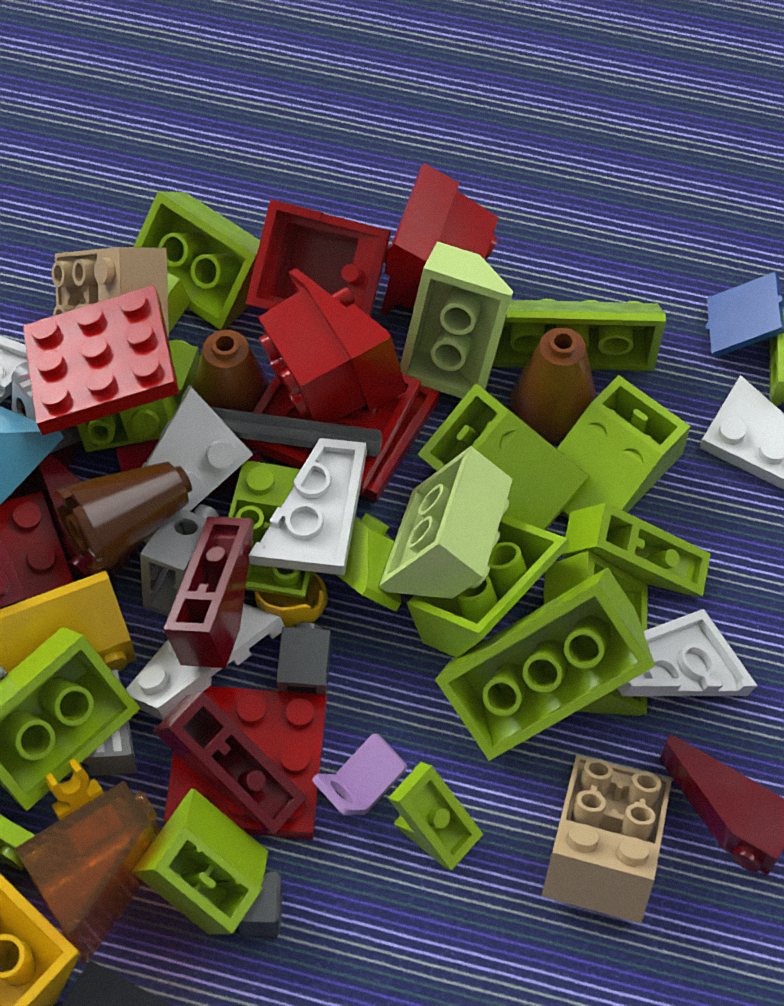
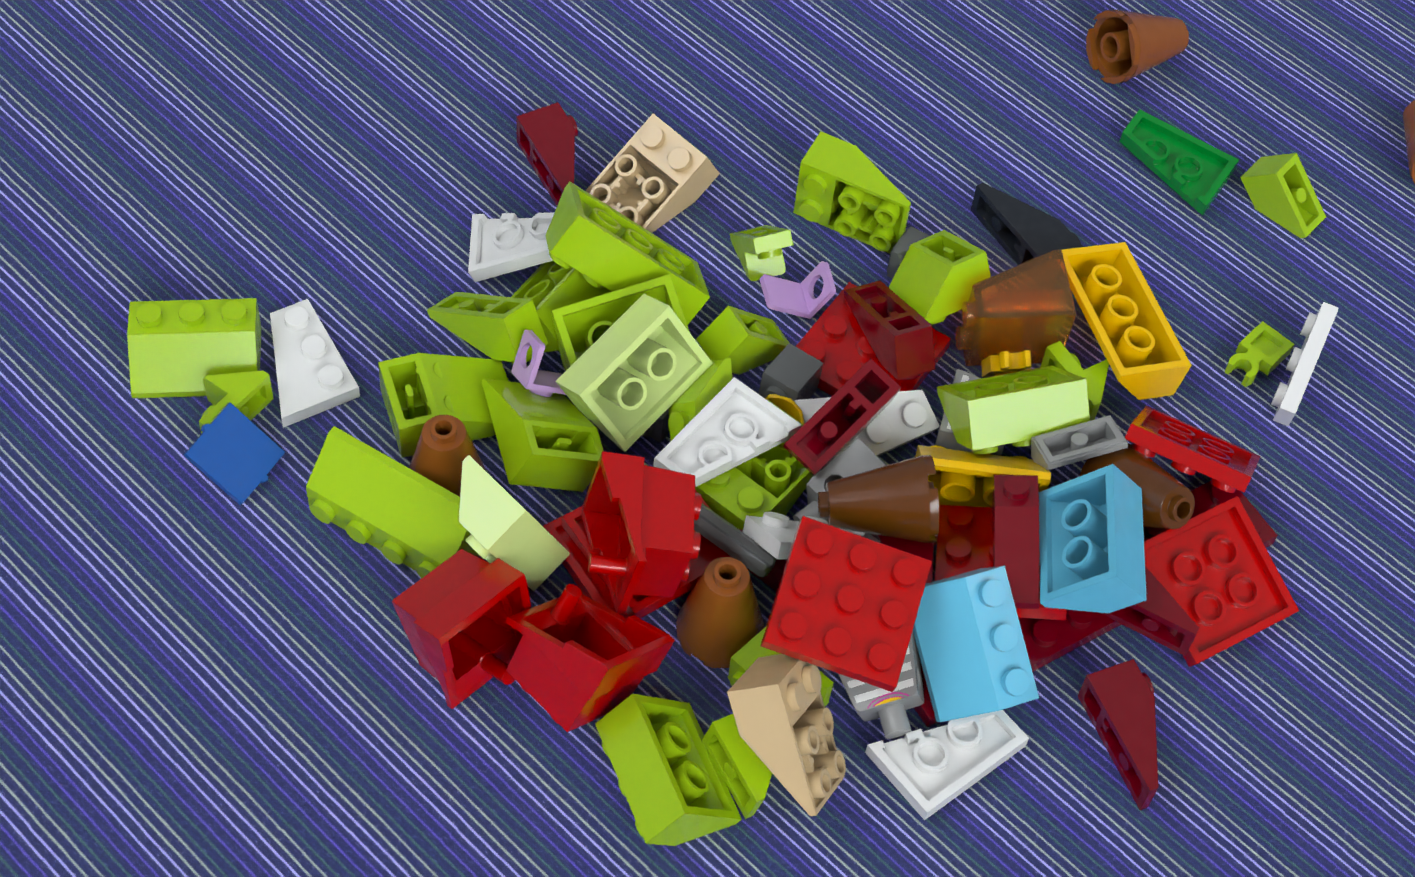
camera: 155 degrees left, 5 degrees down
none -> lavender bracket [511,329,566,397]
none -> lime slope [696,306,789,375]
none -> lime slope [793,131,911,254]

